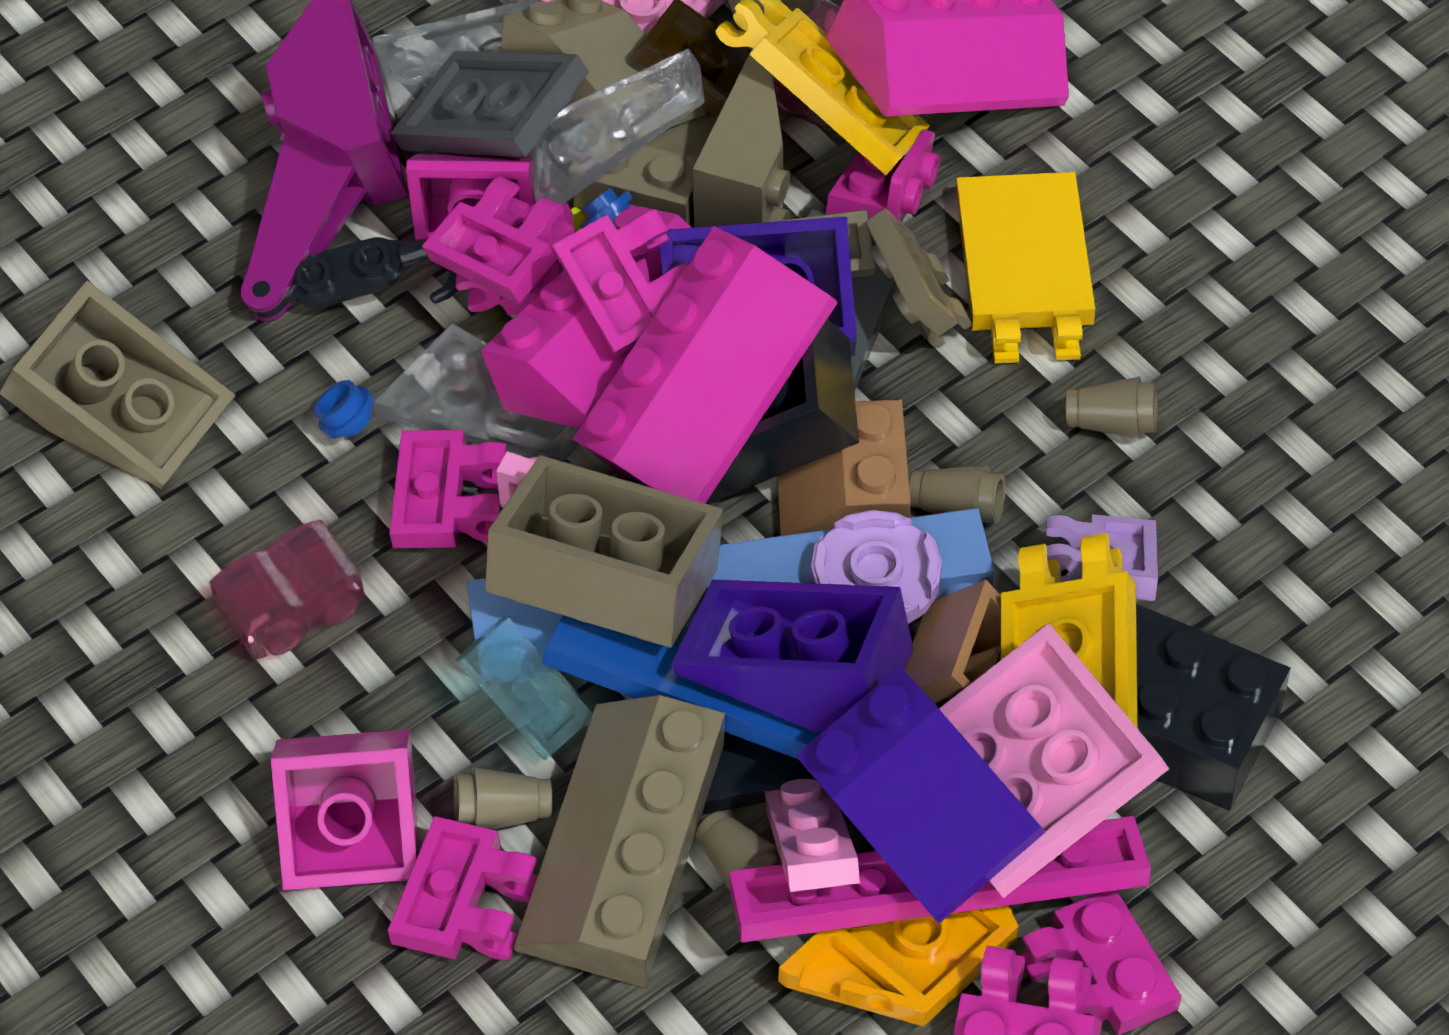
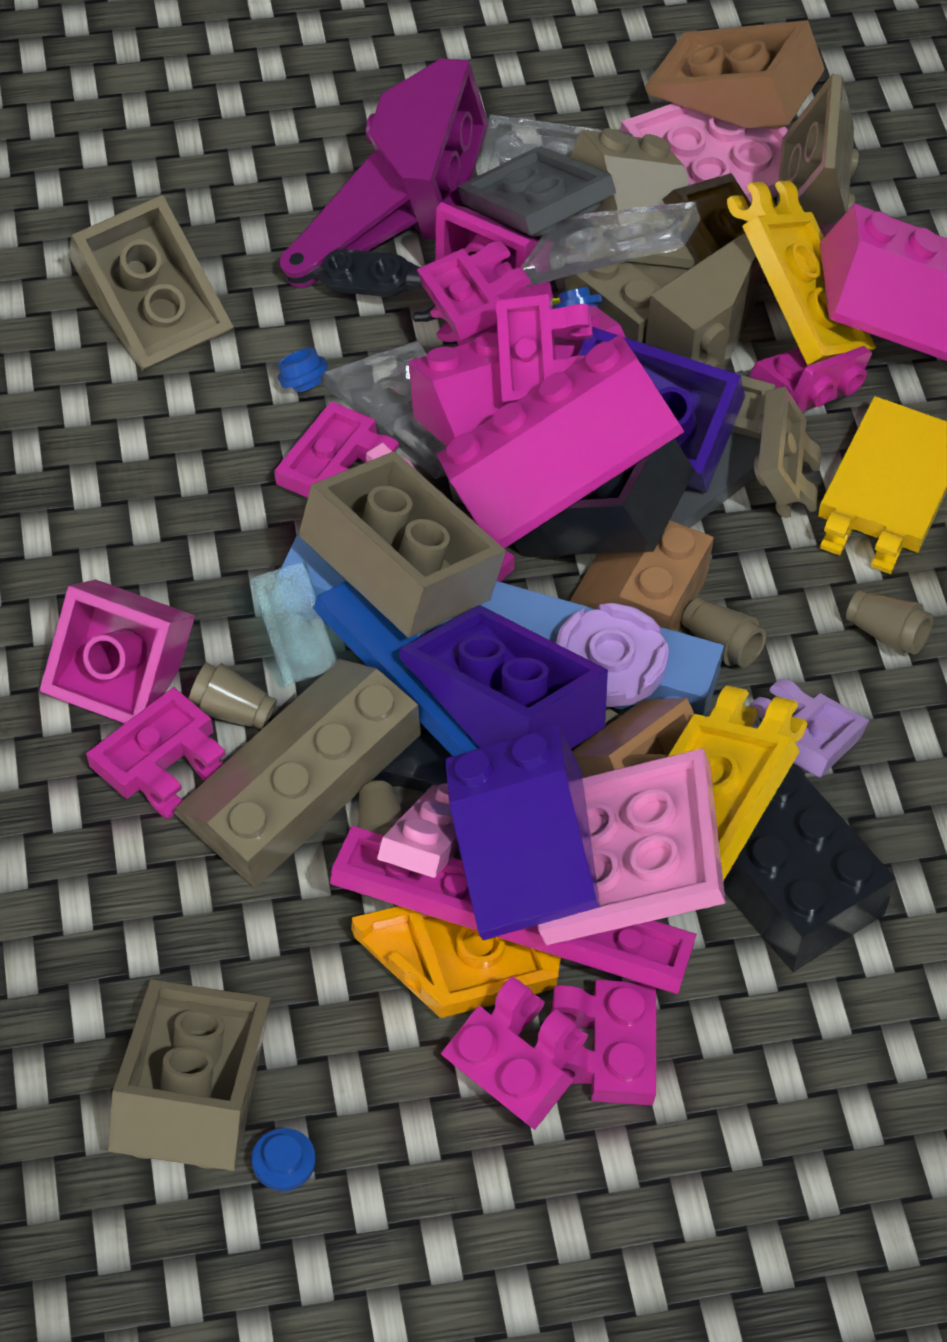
camera: 25 degrees right, 0 degrees up
clear pink brick [209,519,365,660] -> none

